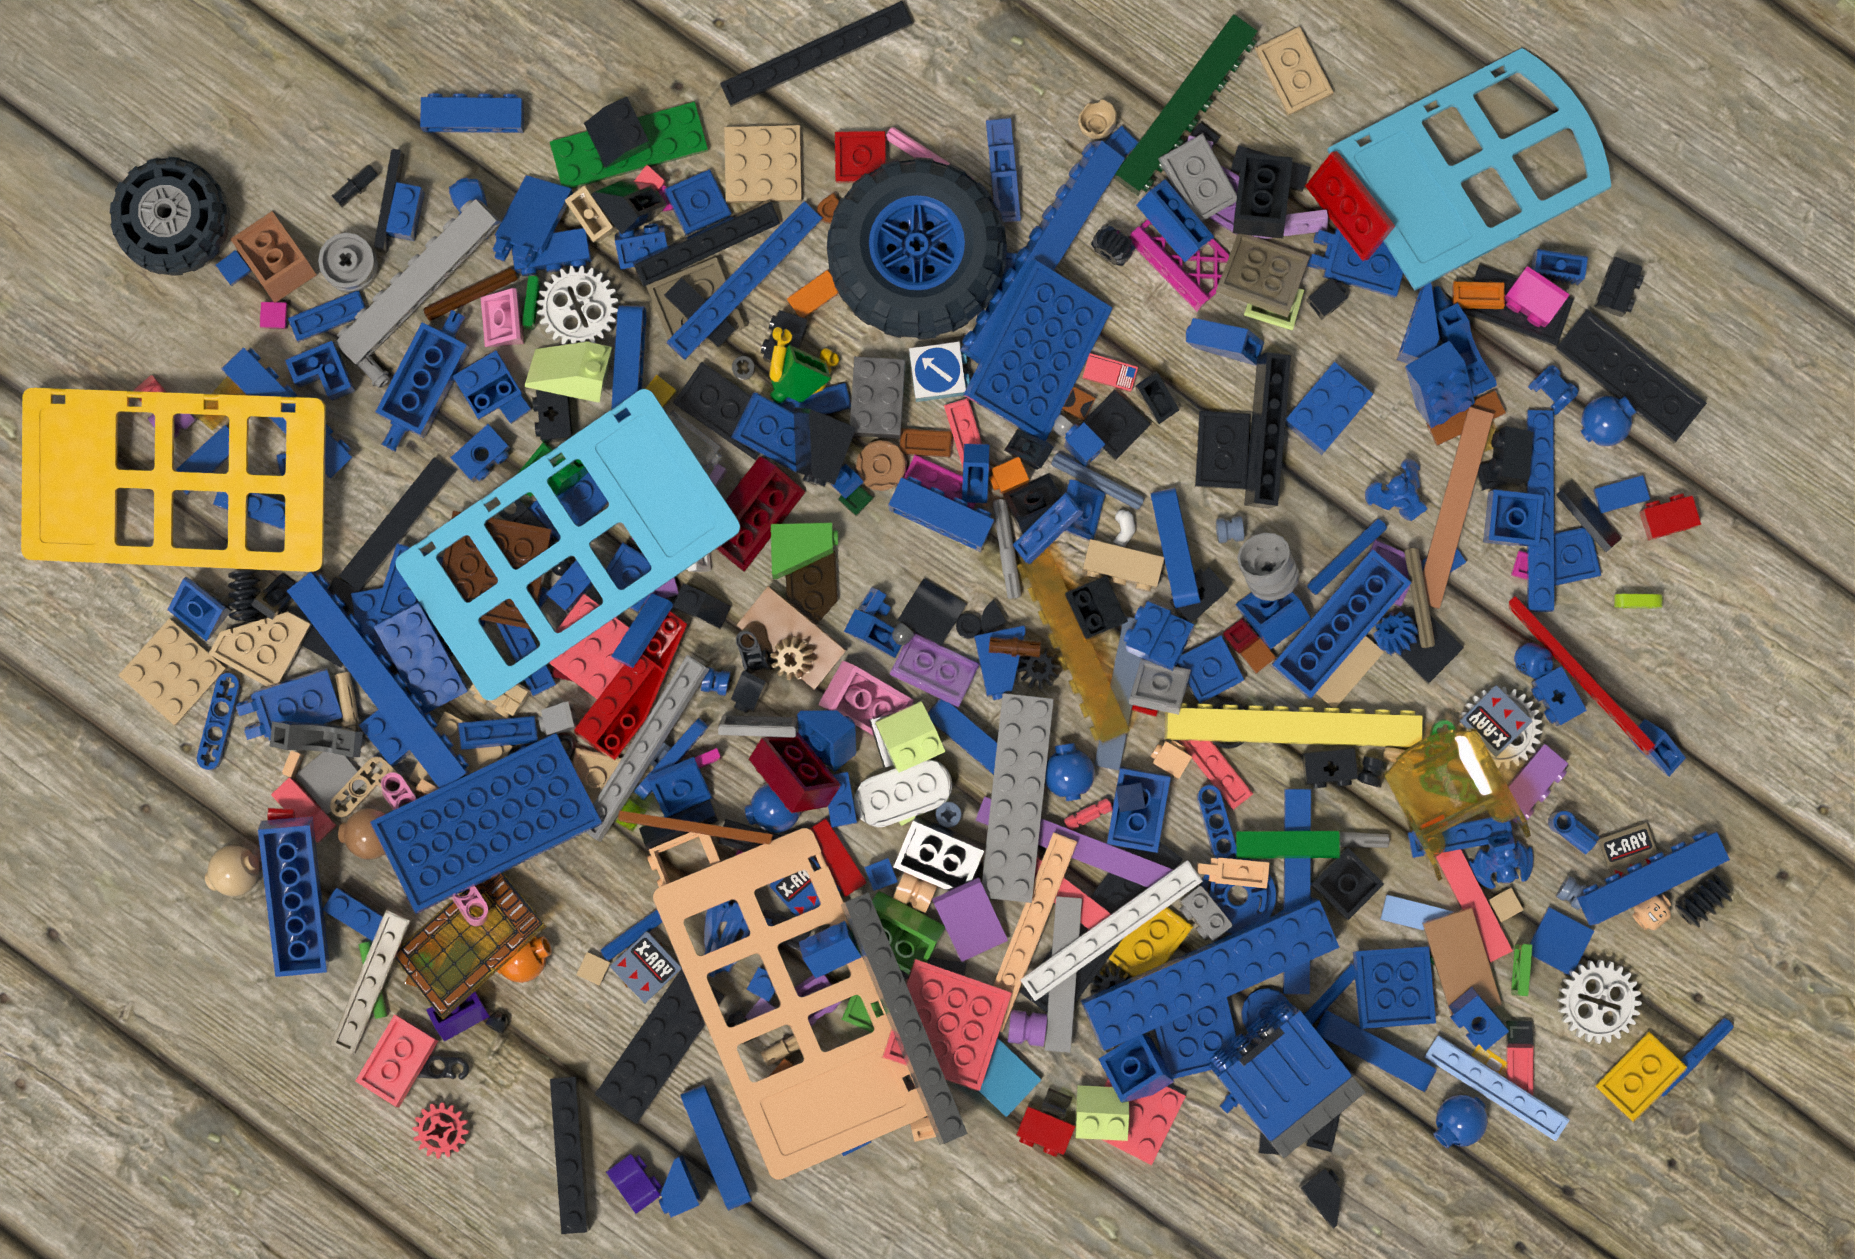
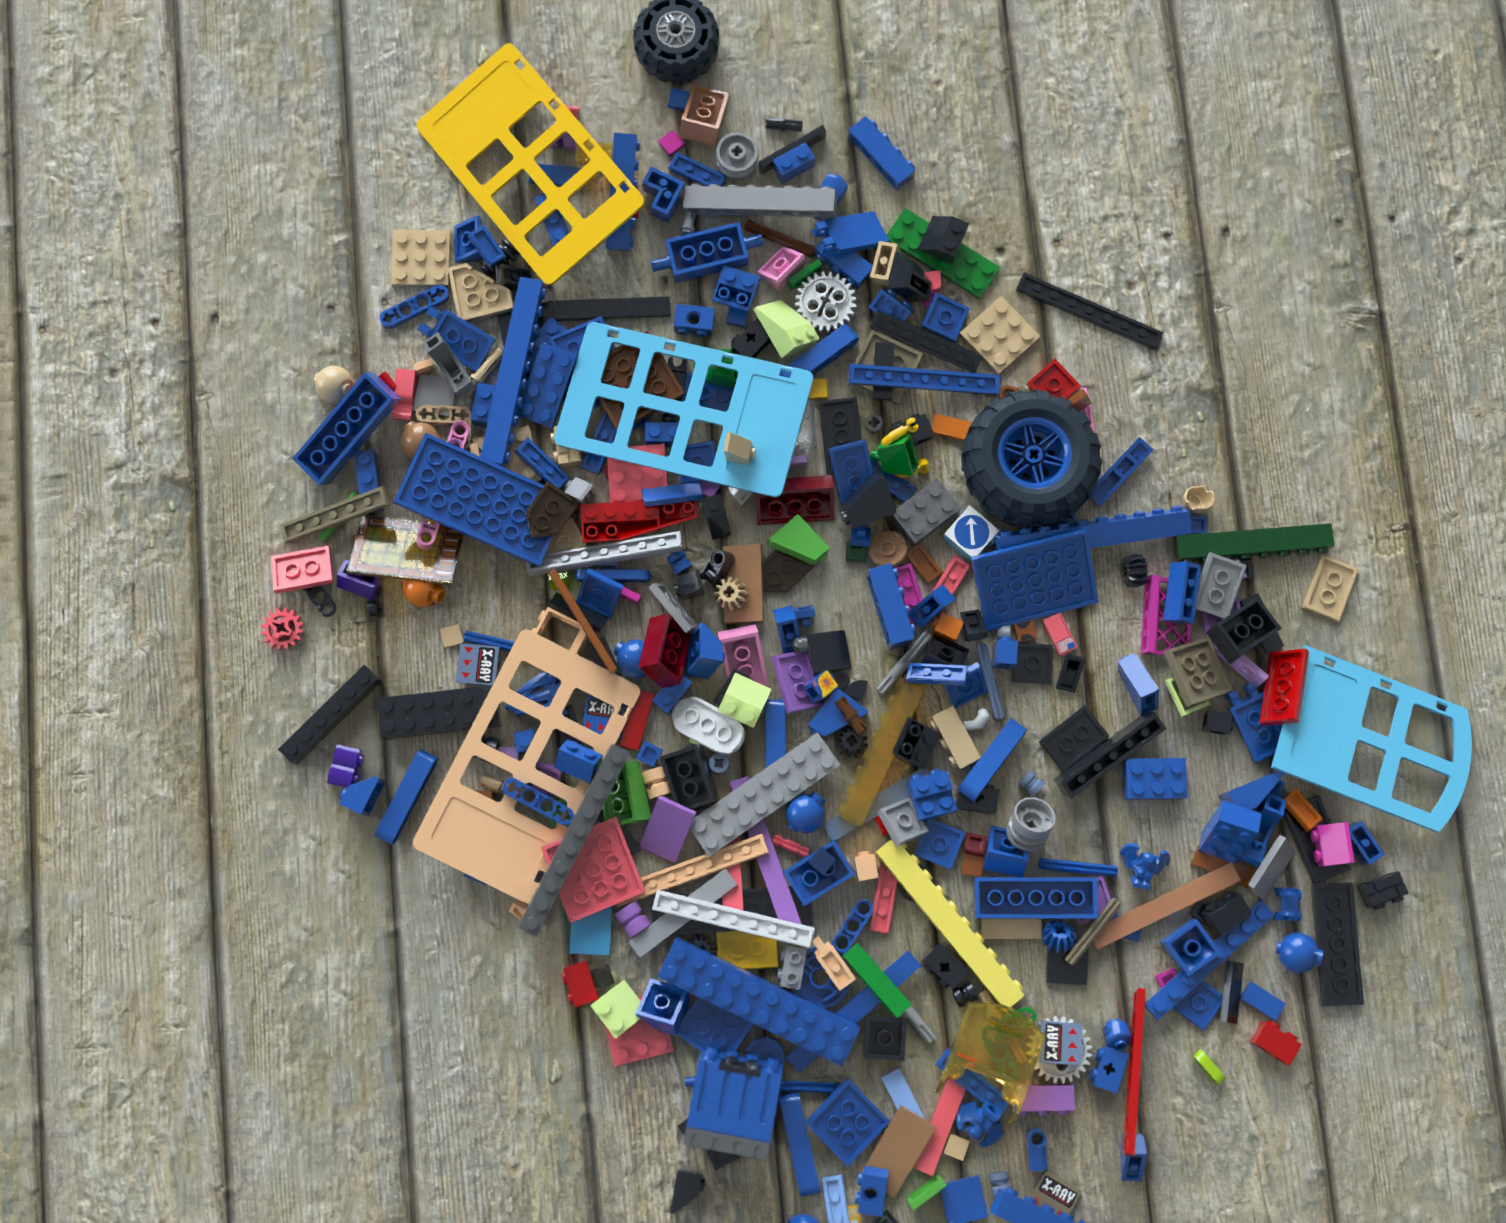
camera: 45 degrees right, 5 degrees down
none -> blue tile [467,225,506,268]
none -> blue beam [502,778,574,825]
none -> dark brown tile [526,481,580,539]
none -> tan slope [723,432,756,465]
none -> brick [802,670,838,703]
none -> dark orange tile [1068,389,1091,412]
none -> light grey tile [1248,835,1295,902]

